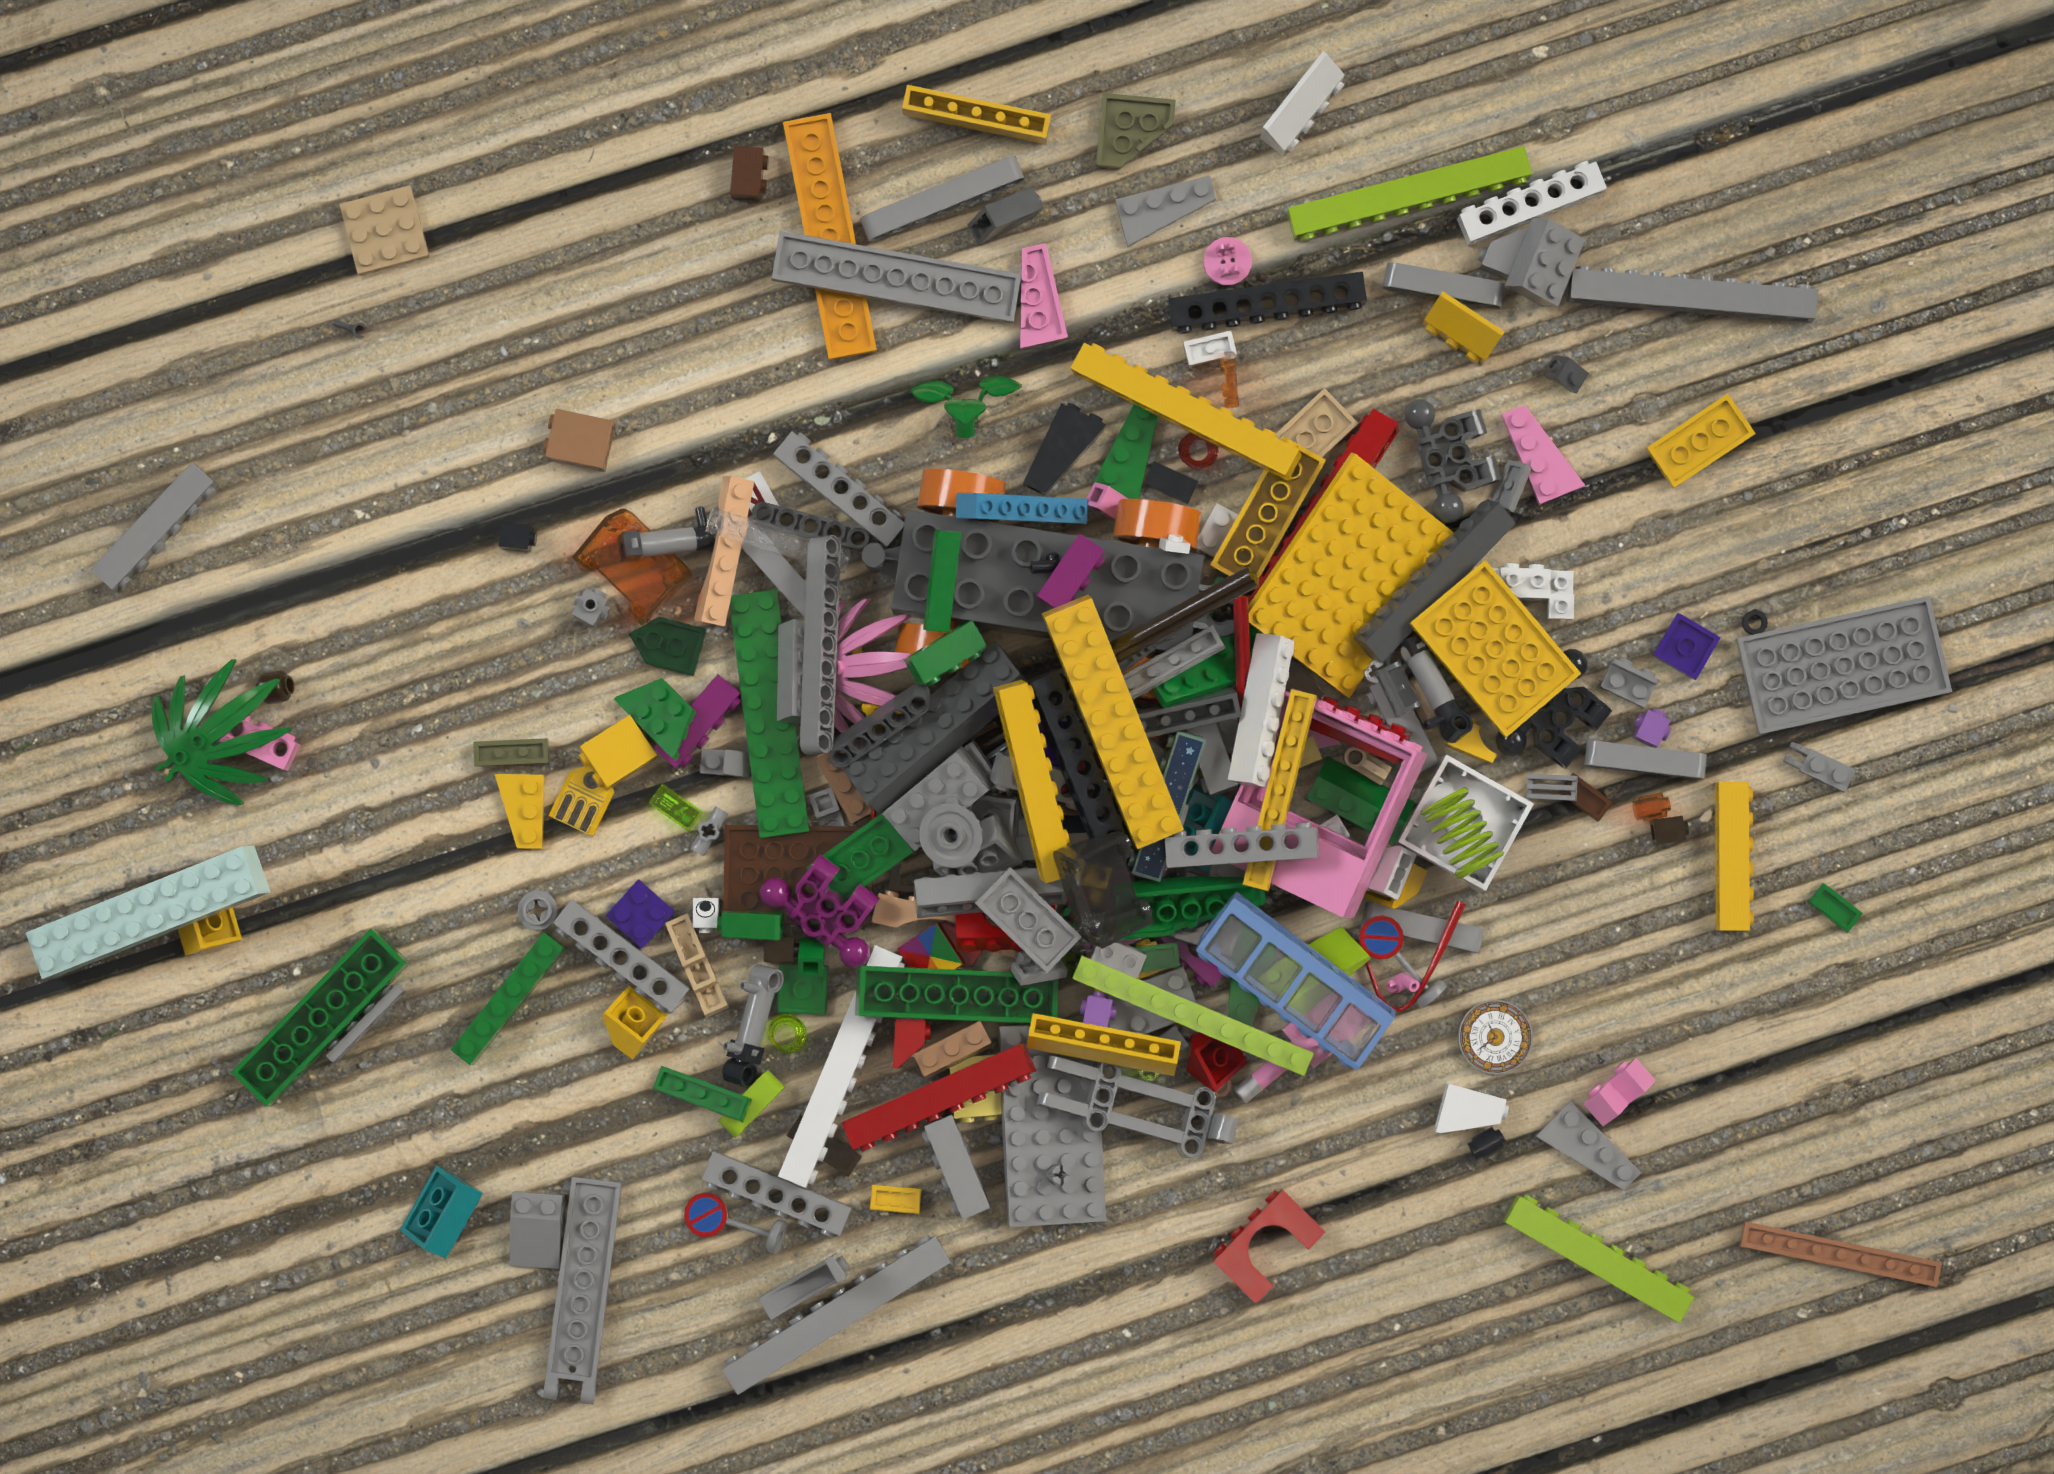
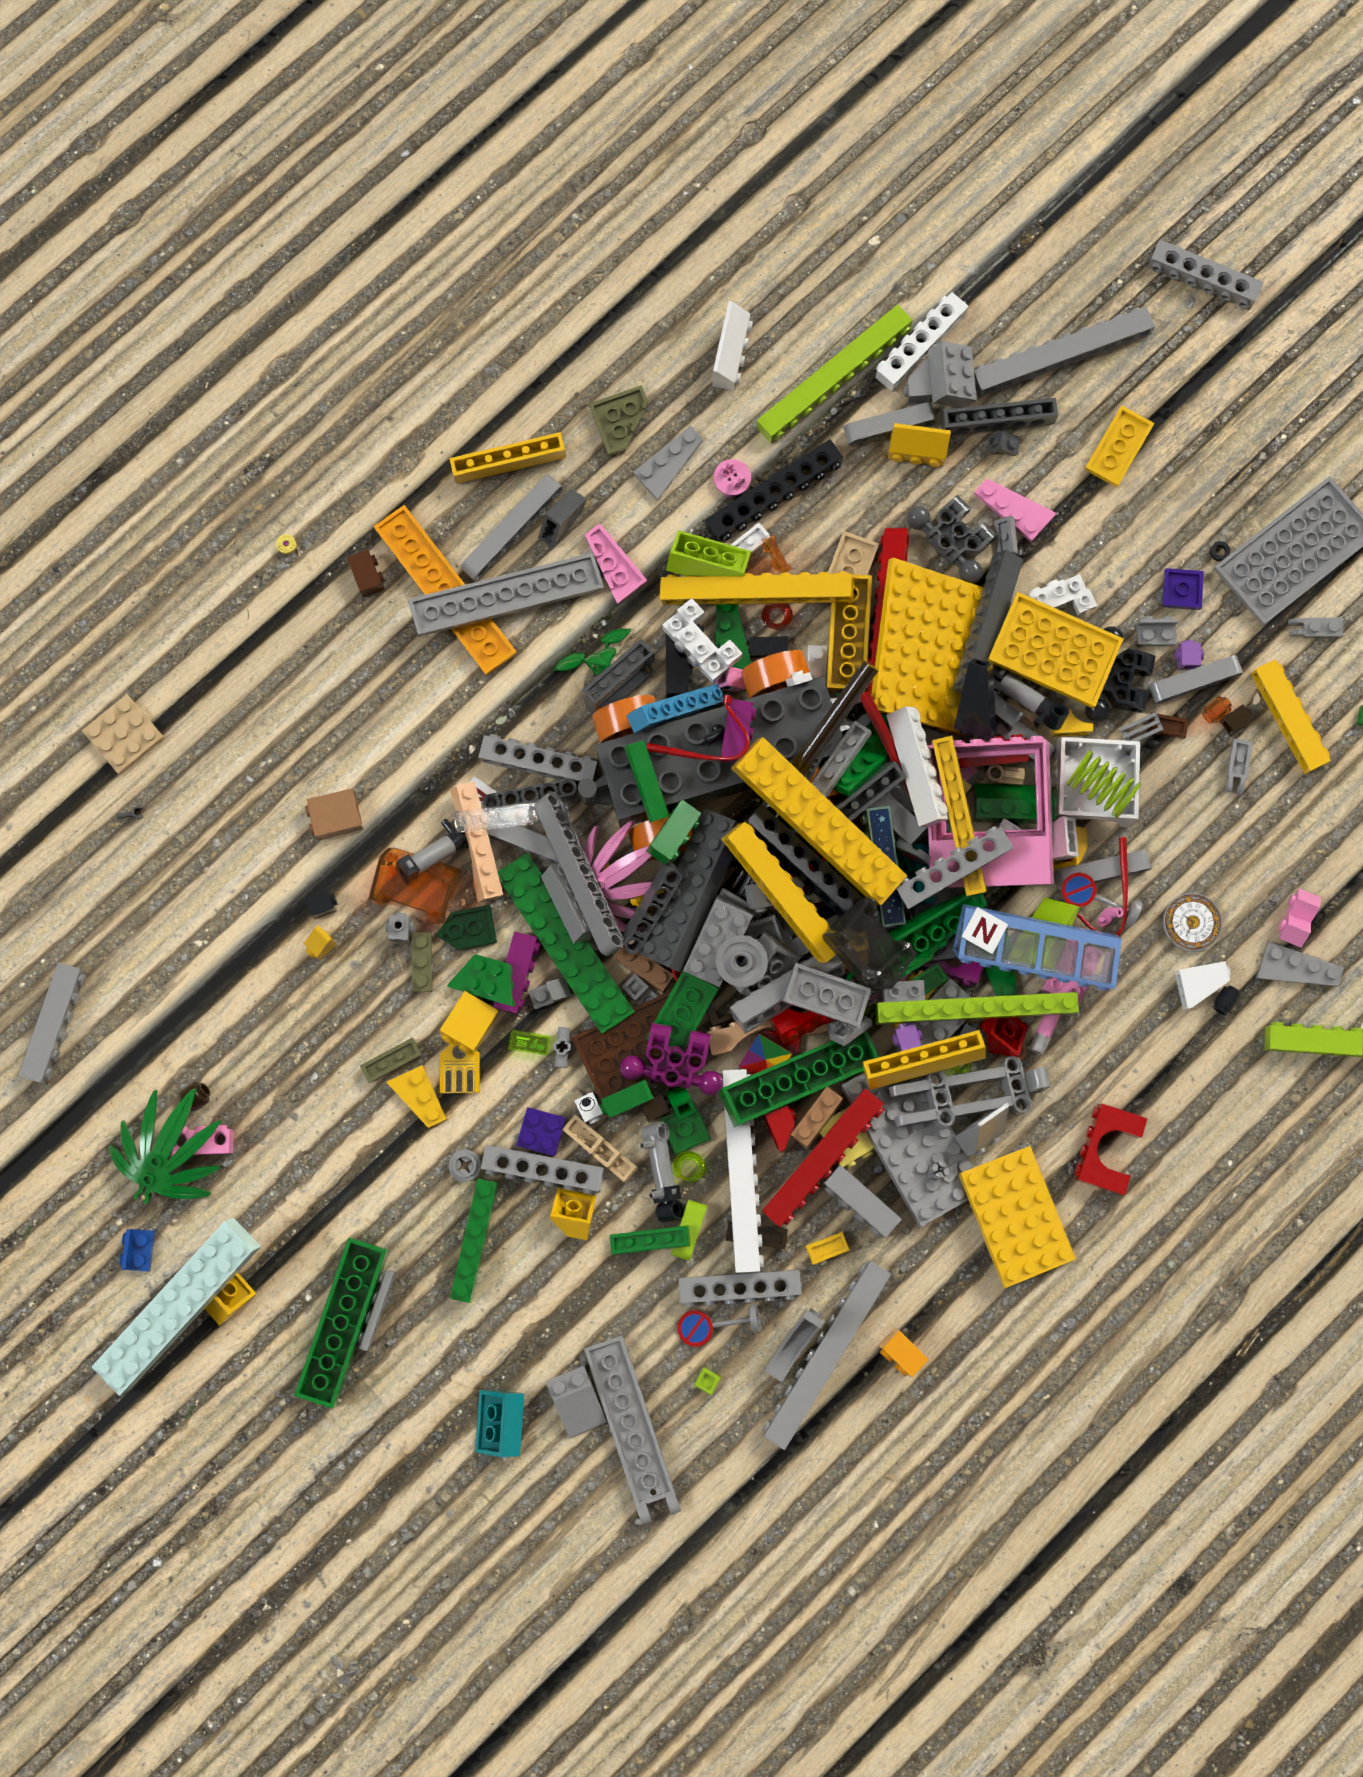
camera: 30 degrees left, 5 degrees down
none -> blue bracket [119,1229,155,1272]
none -> light yellow tile [276,534,297,555]
none -> yellow slope [304,925,338,960]
none -> olive plate [412,932,433,992]
none -> dark grey window [582,639,655,715]
none -> red piece [646,695,749,761]
none -> white bracket [662,598,743,684]
none -> lime slope [666,530,751,576]
none -> lime tile [694,1367,721,1395]
none -> light orange brick [879,1328,929,1377]
none -> dark grey tile [895,840,931,866]
none -> dark grey brick [940,398,1058,435]
none -> black slope [954,658,997,741]
none -> light grey slope [954,1103,1009,1157]
none -> yellow plate [958,1146,1076,1288]
none -> white sticker [962,907,1008,954]
none -> light grey brick [1147,240,1264,309]
none -> light grey hinge [1225,738,1253,795]

